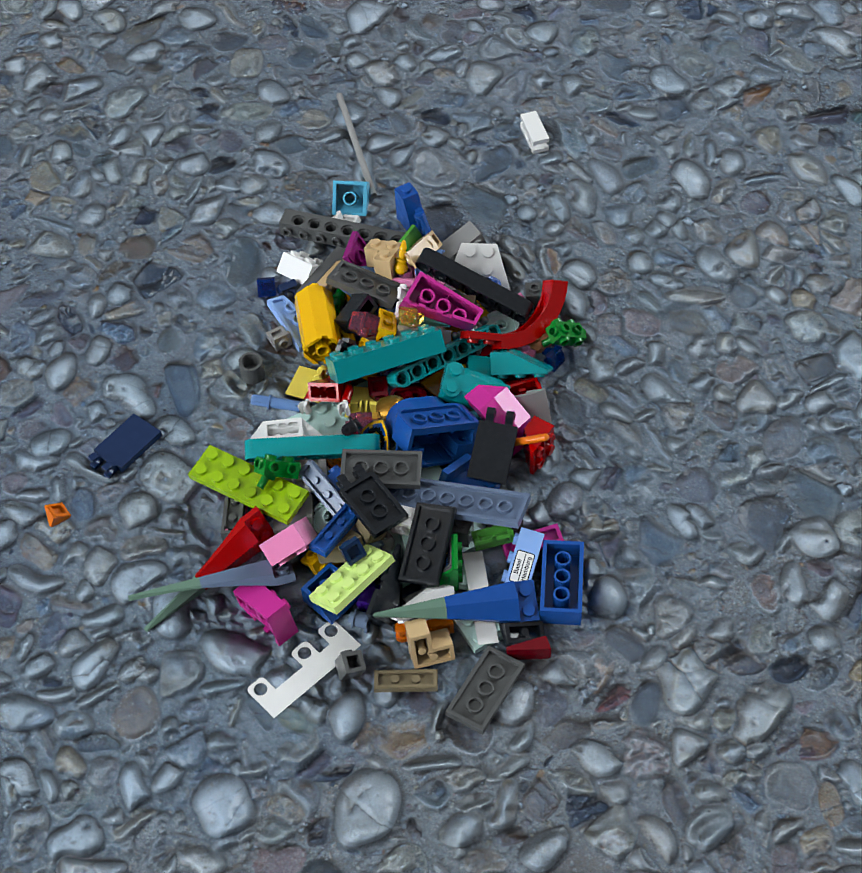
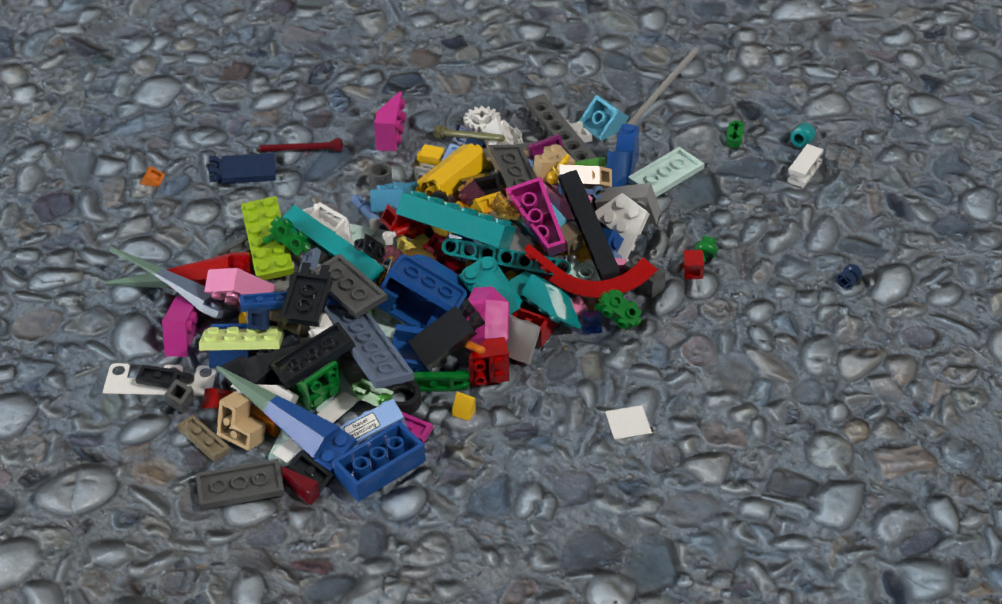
camera: 45 degrees right, 10 degrees down
none -> black hinge [135,365,195,389]
none -> red panel [202,388,233,410]
none -> dark red piece [259,138,343,152]
none -> dark azure slope [370,182,419,212]
none -> dark pink slope [374,91,406,151]
none -> green hinge [414,370,470,392]
none -> yellow brick [417,144,445,166]
none -> olive piece [433,125,505,142]
none -> yellow slope [452,392,476,421]
none -> white gear [463,106,501,133]
none -> white sticker [605,405,652,439]
none -> light aqua plate [628,147,704,197]
none -> red panel [683,250,704,279]
none -> green animal [695,236,718,263]
none -> green beam [726,121,744,148]
none -> teal head [790,123,816,148]
none -> dark blue wheel [836,264,862,290]

